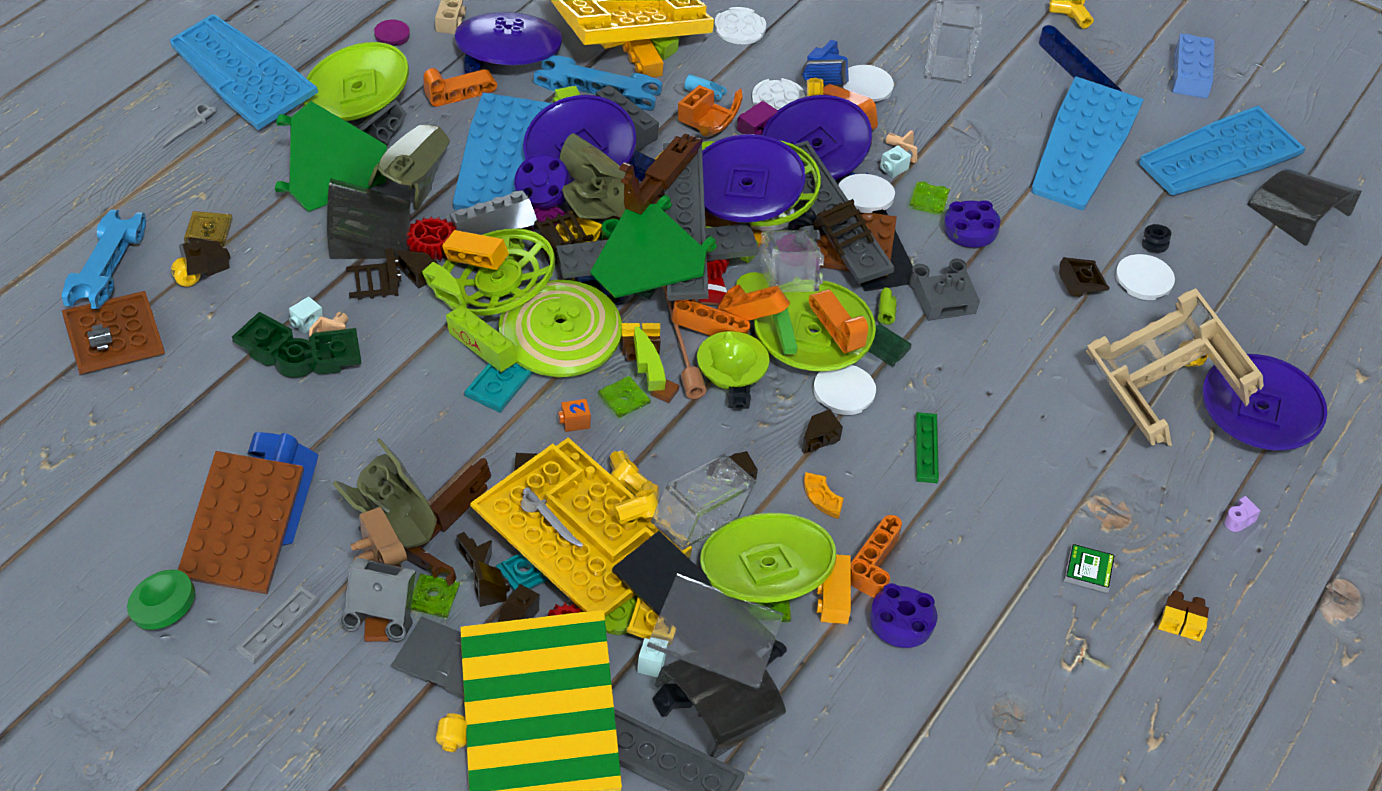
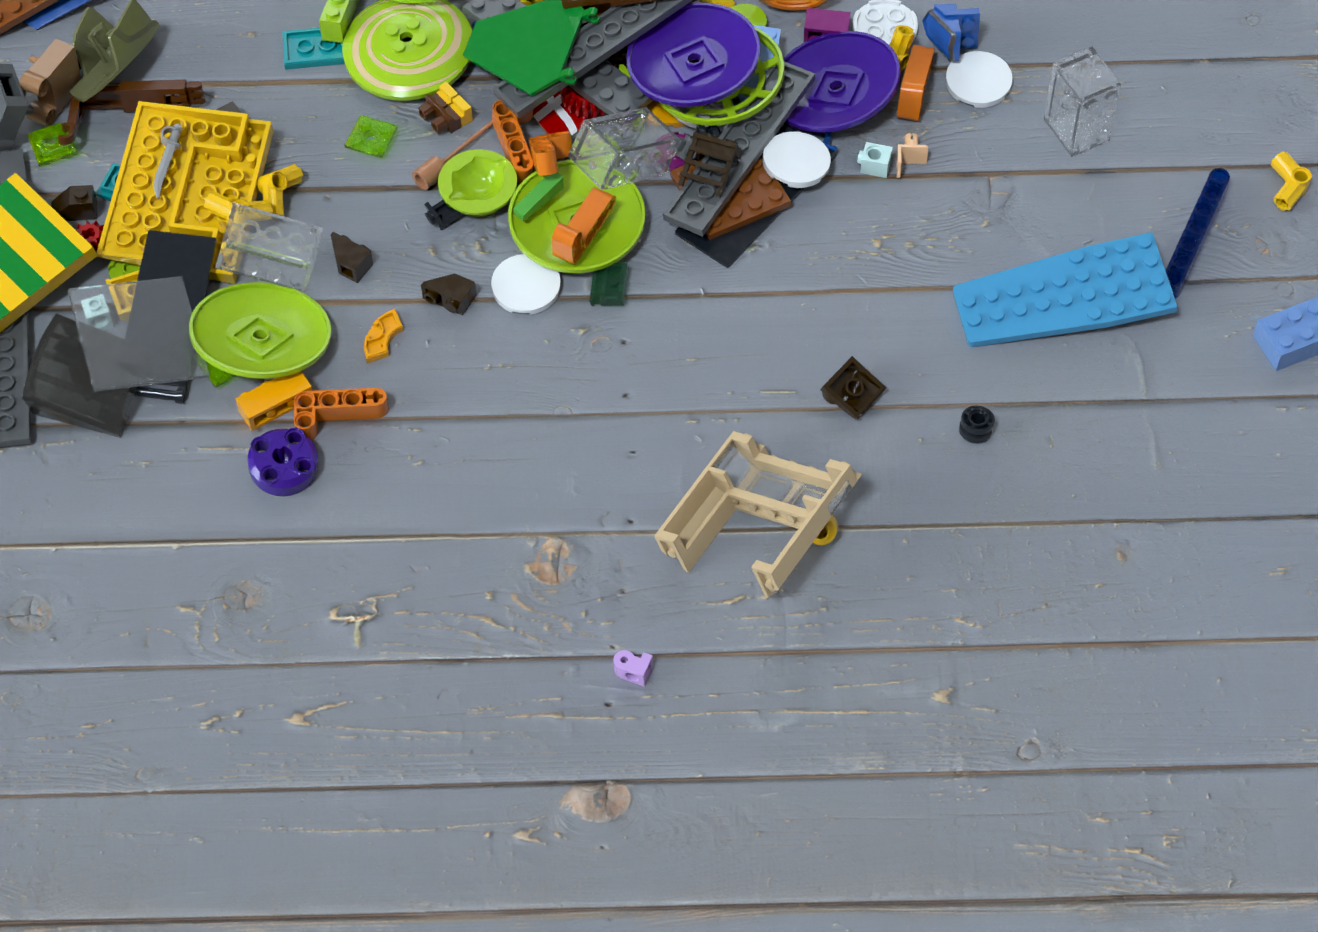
camera: 60 degrees right, 10 degrees up
dark brown slope [456,532,492,572] -> none
dark brown slope [473,561,510,607] -> none
orange brick [558,399,591,432] -> none
lime slope [634,327,666,391] -> none
dark orange tile [651,379,680,403] -> none
lime hinge [878,288,897,325] -> none
dark grey piece [909,258,980,321] -> none
clear neon green piece [910,181,950,215] -> none
green tile [915,412,939,484] -> none
dark purple piece [944,200,1001,248] -> none
tile [1064,543,1116,593] -> none
white tile [1115,254,1175,300] -> none
dark azure wing [1139,106,1305,195] -> none
yellow hips [1158,590,1209,642] -> none
dark purple dish [1202,354,1327,450] -> none
clear smoke windscreen [1247,169,1362,246] -> none

